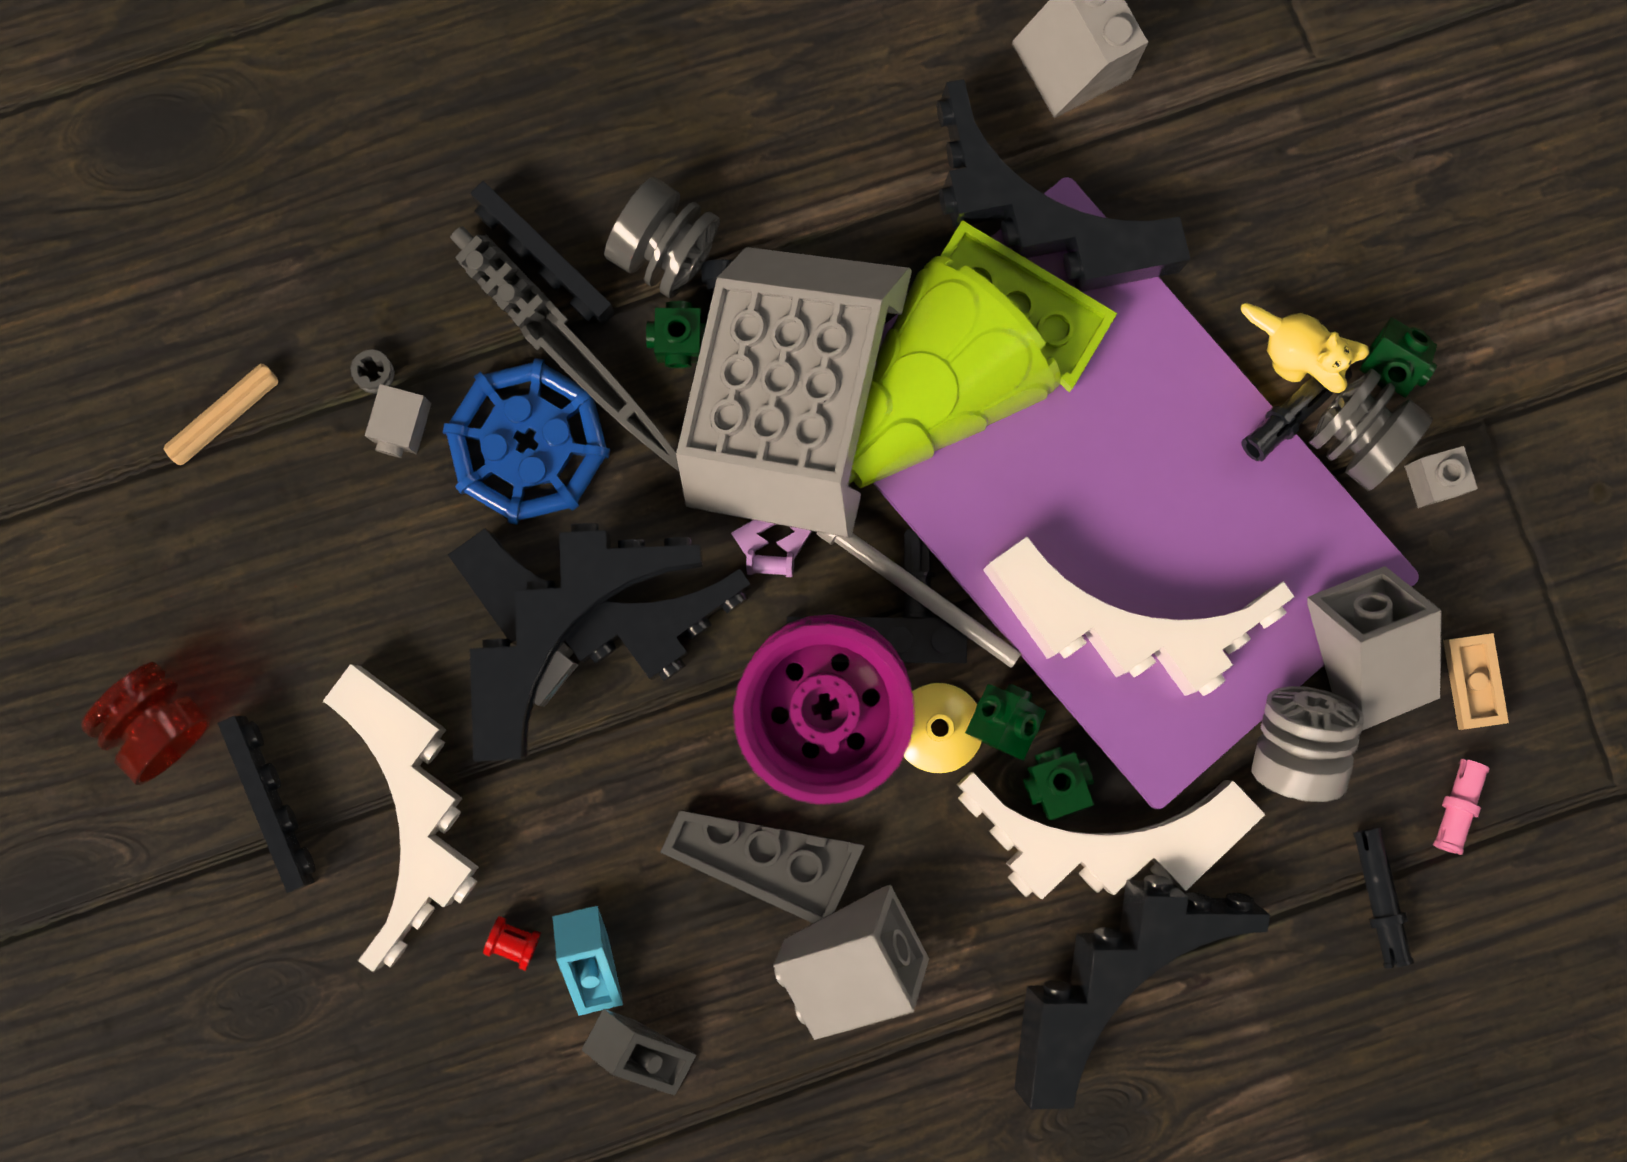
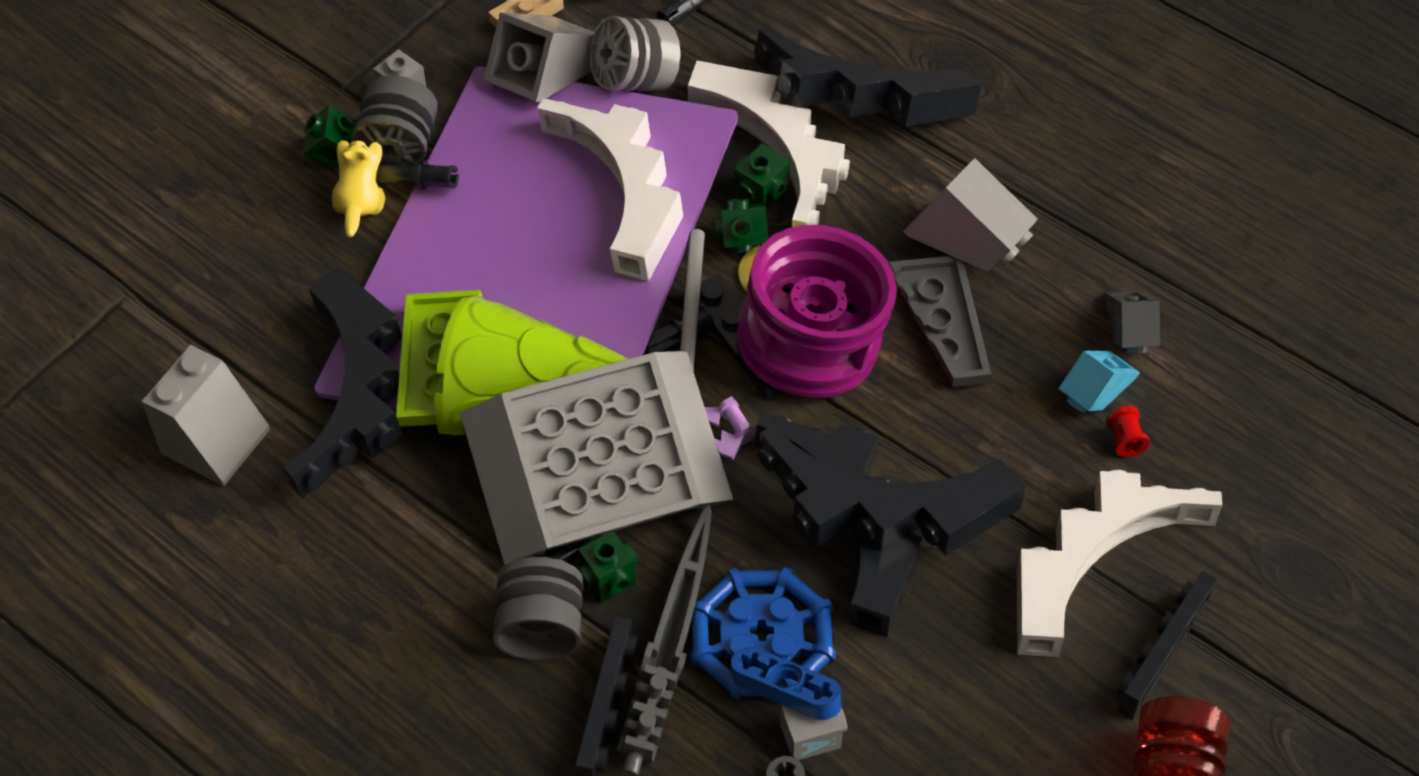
camera: 120 degrees left, 30 degrees down
none -> blue beam [731,647,842,720]

